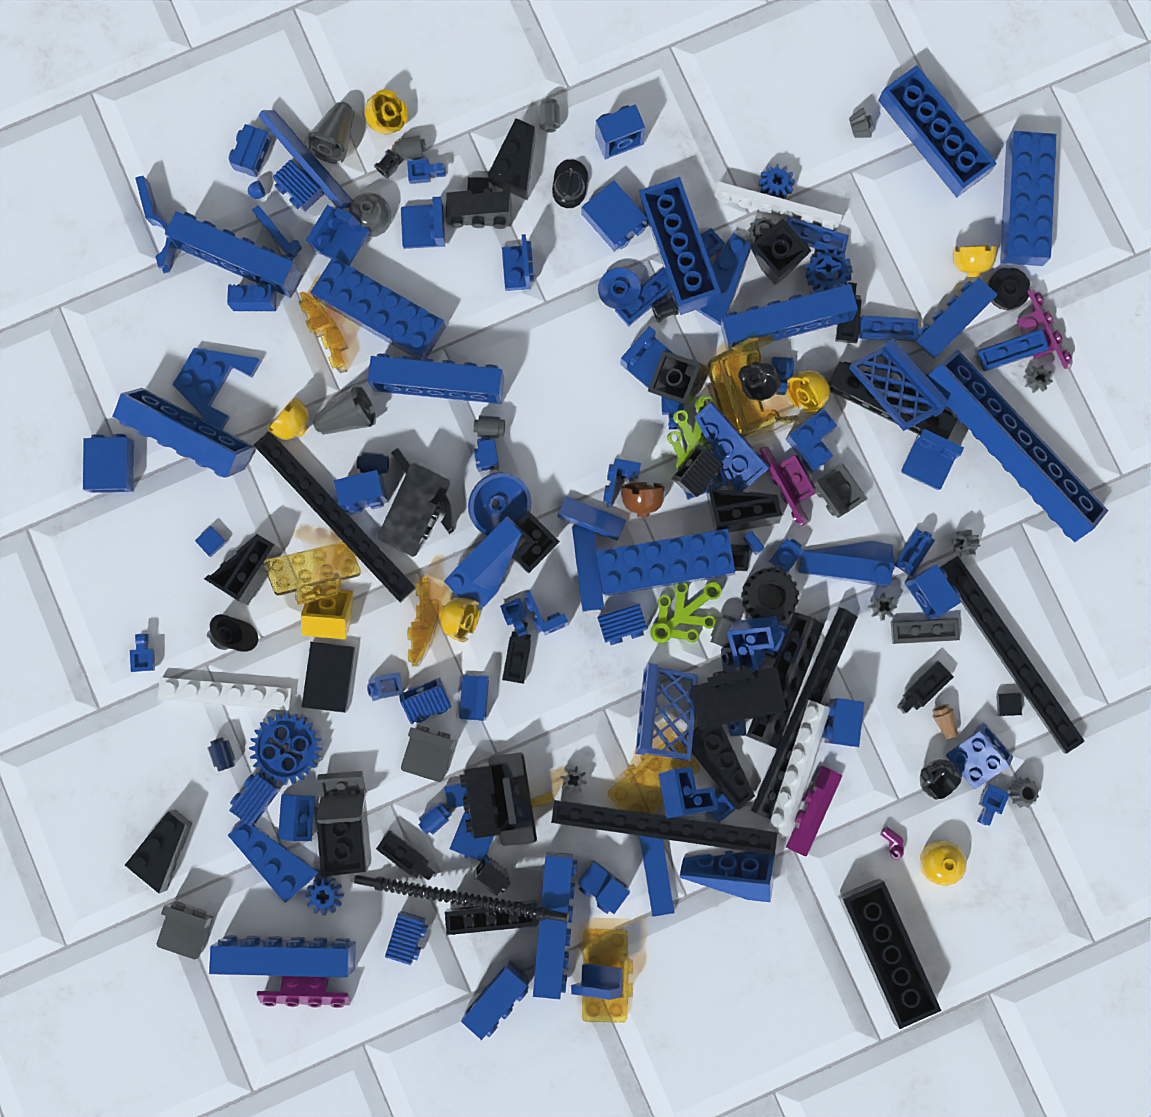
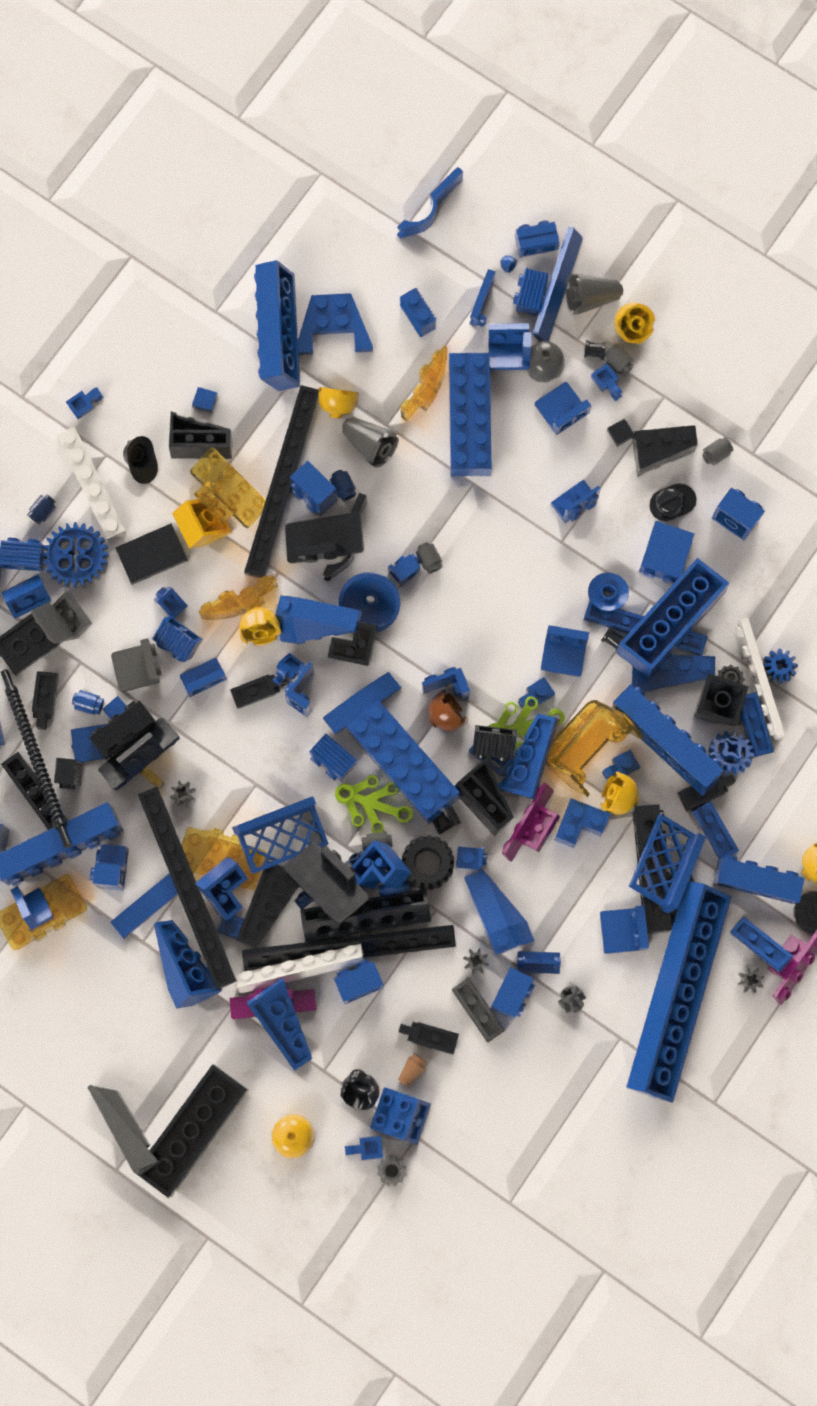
camera: 55 degrees right, 5 degrees down
blue brick [83,434,134,493] -> none
blue brick [165,211,302,298] -> none
blue brick [368,353,504,404] -> none
black wedge [445,186,512,229] -> none
blue tile [557,496,626,541] -> none
black slope [648,351,709,405] -> none
black hair [738,362,780,401] -> none
blue tile [743,531,764,555] -> none
dark grey bracket [813,463,868,518] -> none
magenta arm [880,826,904,860] -> none
black plate [940,556,1085,754] -> none
black tile [996,693,1022,716] -> none
none -> dark grey wedge [87,1085,159,1175]
none -> blue wing [247,978,313,1071]

